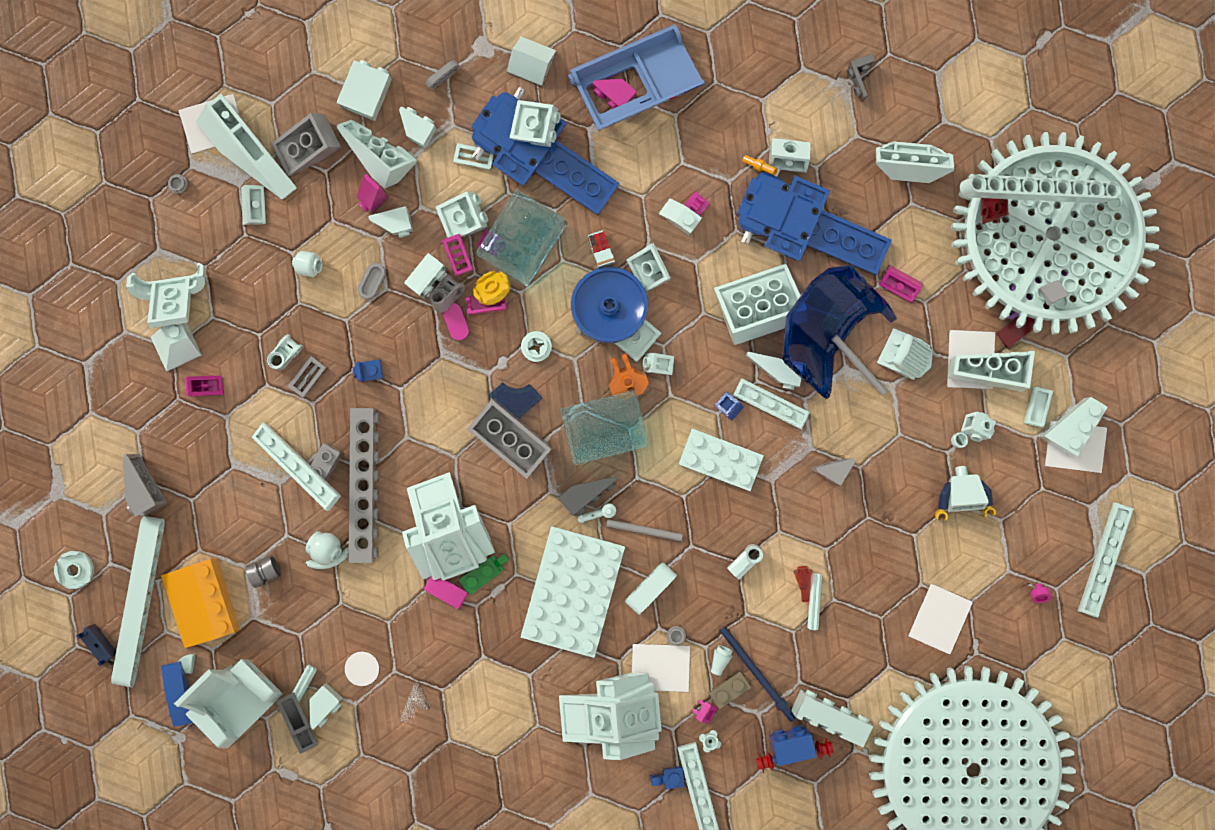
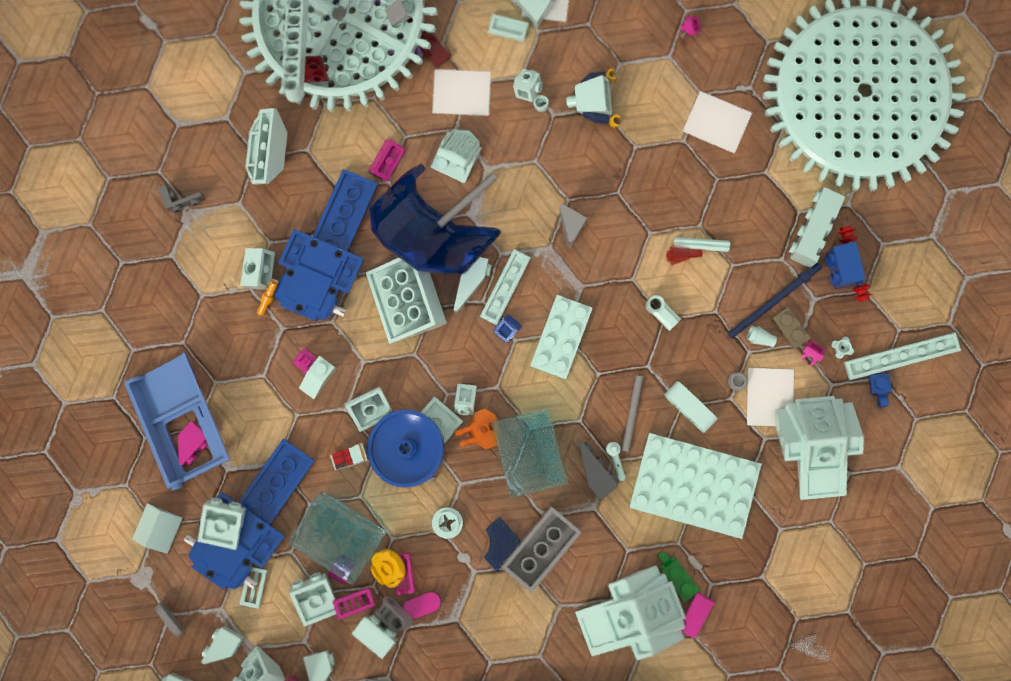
camera: 80 degrees left, 5 degrees down
light aqua wedge [947,351,1035,392] -> none

